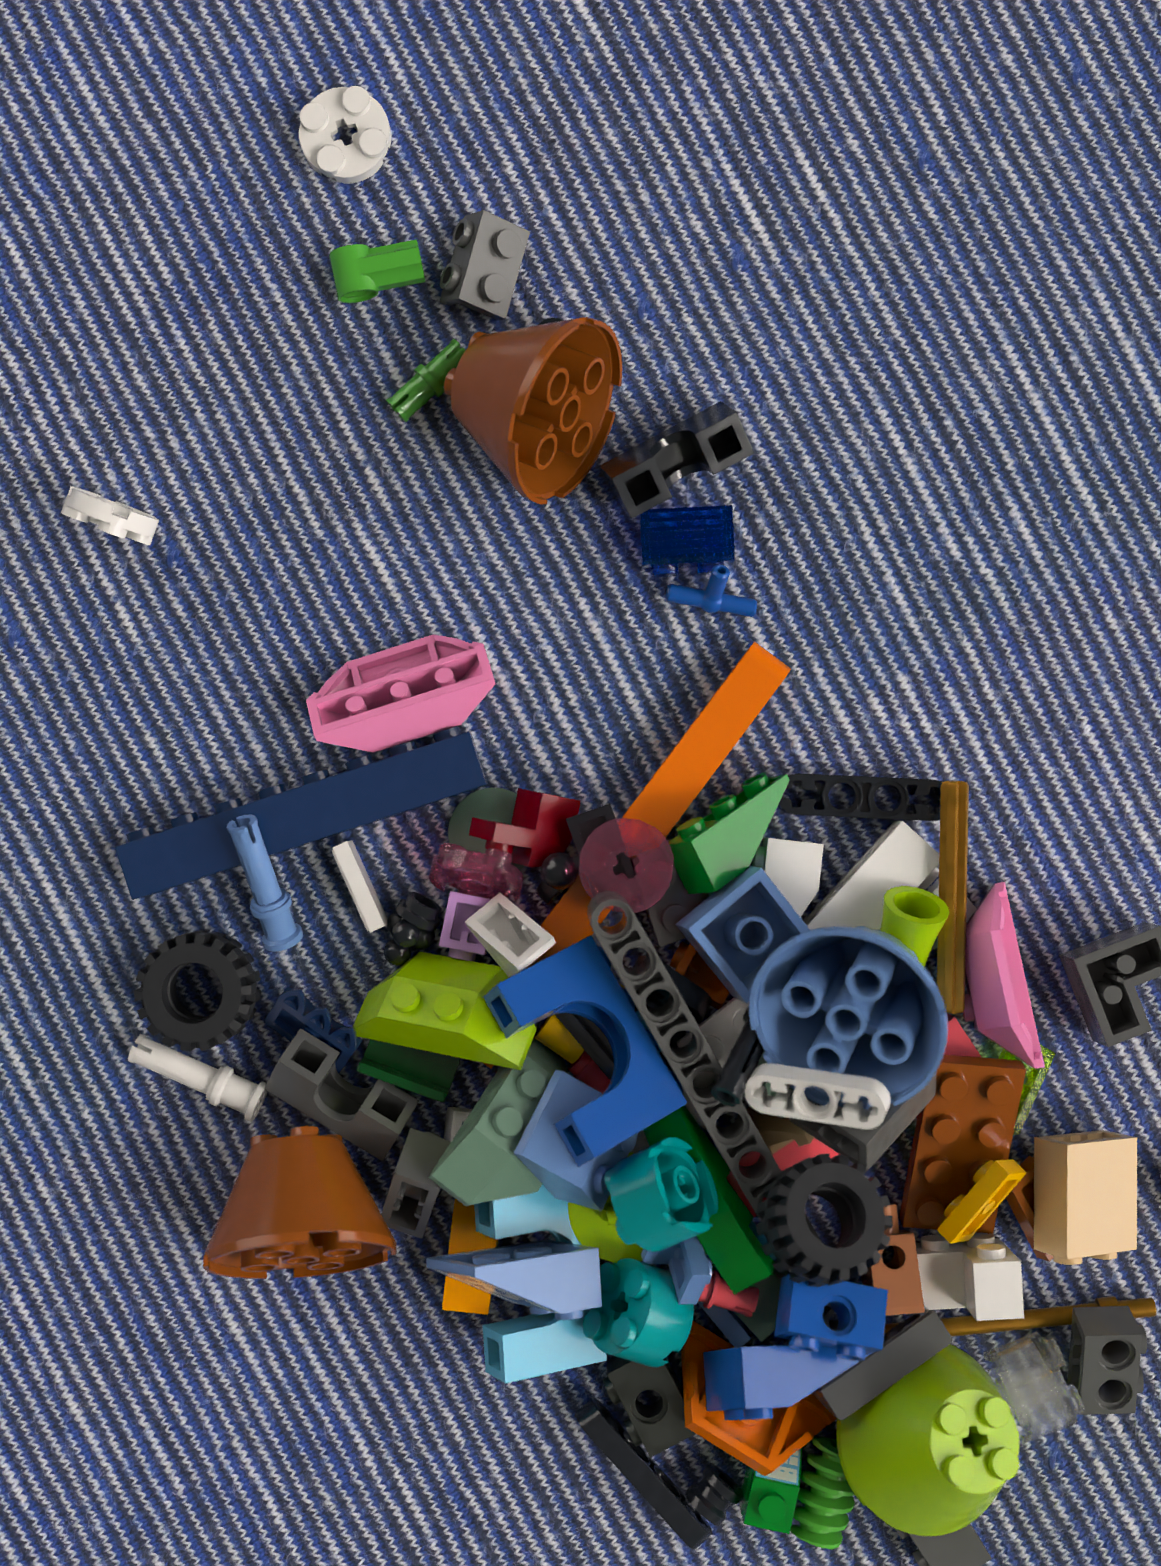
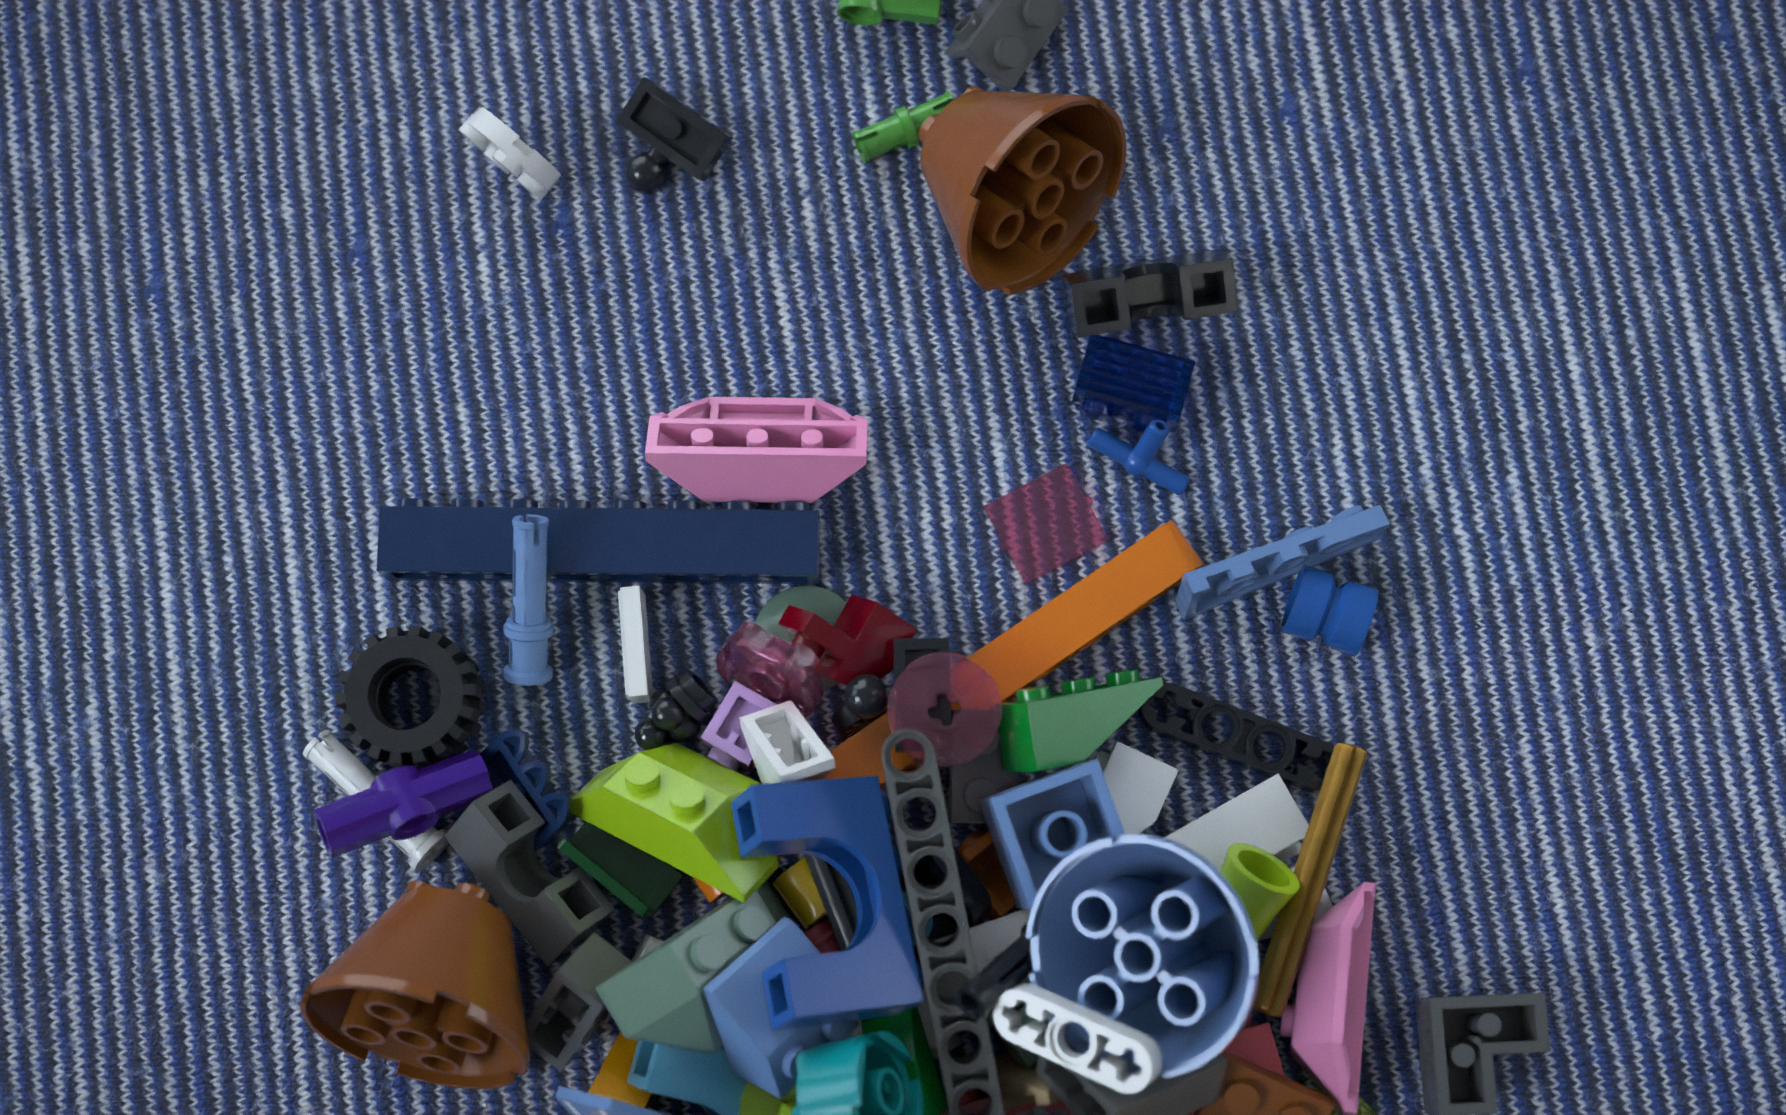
camera: 25 degrees right, 10 degrees down
none -> dark purple piece [314,749,493,858]
none -> black plate [616,77,733,195]
none -> clear pink piece [983,463,1109,585]
none -> medium blue wing [1175,505,1390,621]
none -> blue wheel [1281,565,1379,657]

